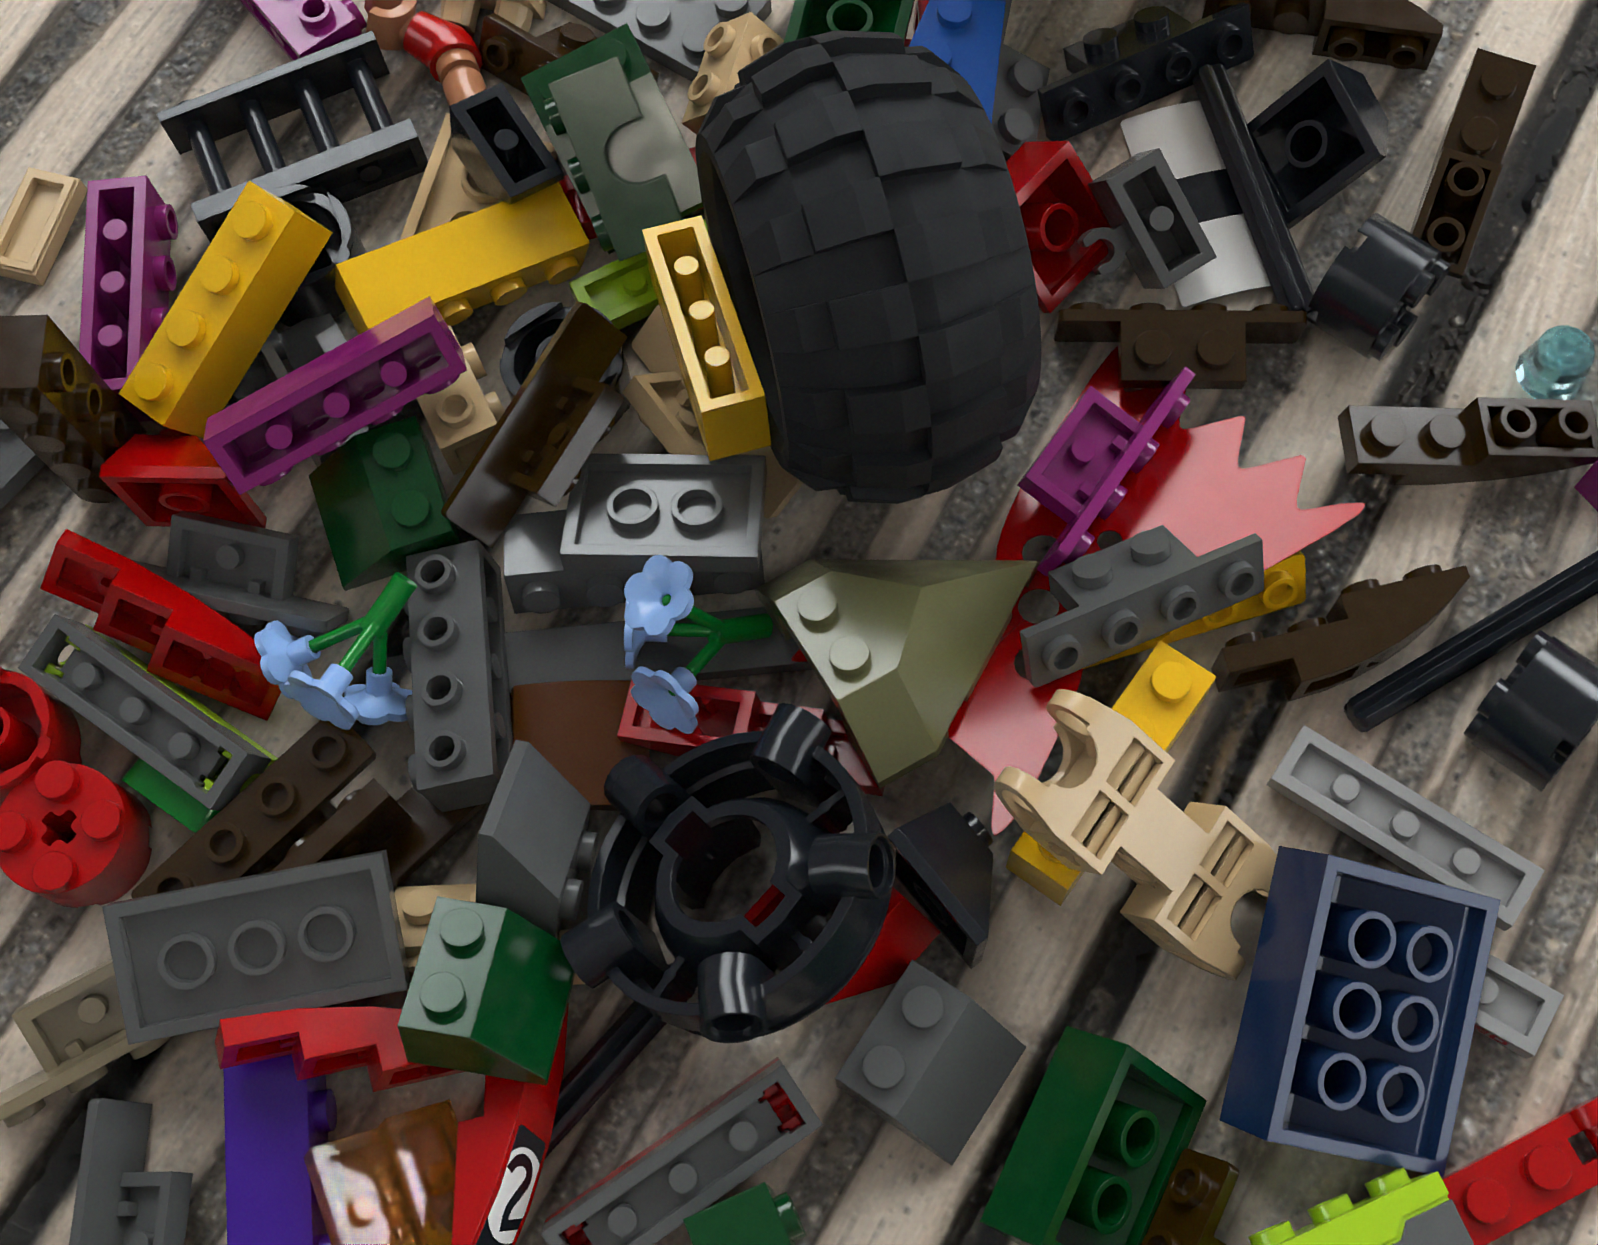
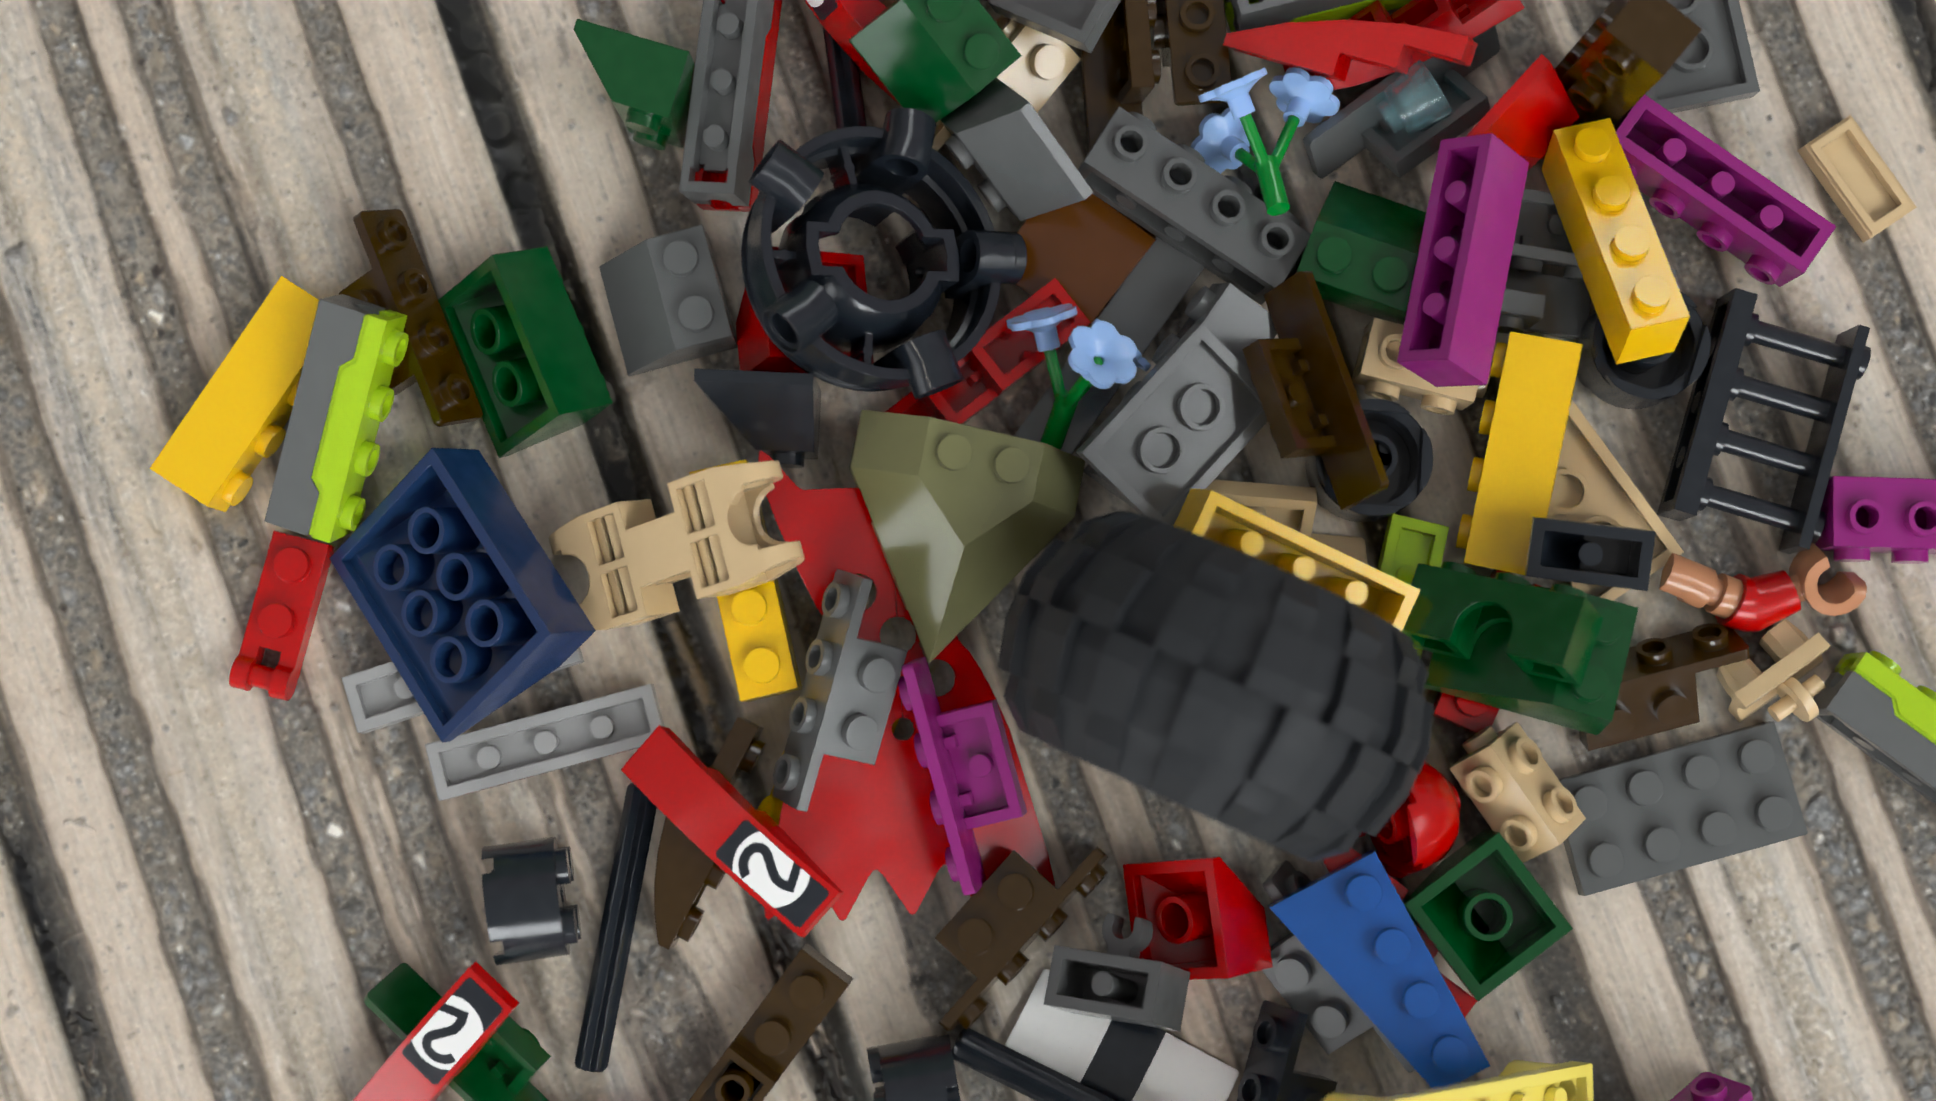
camera: 125 degrees right, 15 degrees up
none -> red slope [620,725,843,938]
none -> red slope [1223,19,1478,82]
none -> clear light blue hat [1376,60,1453,135]

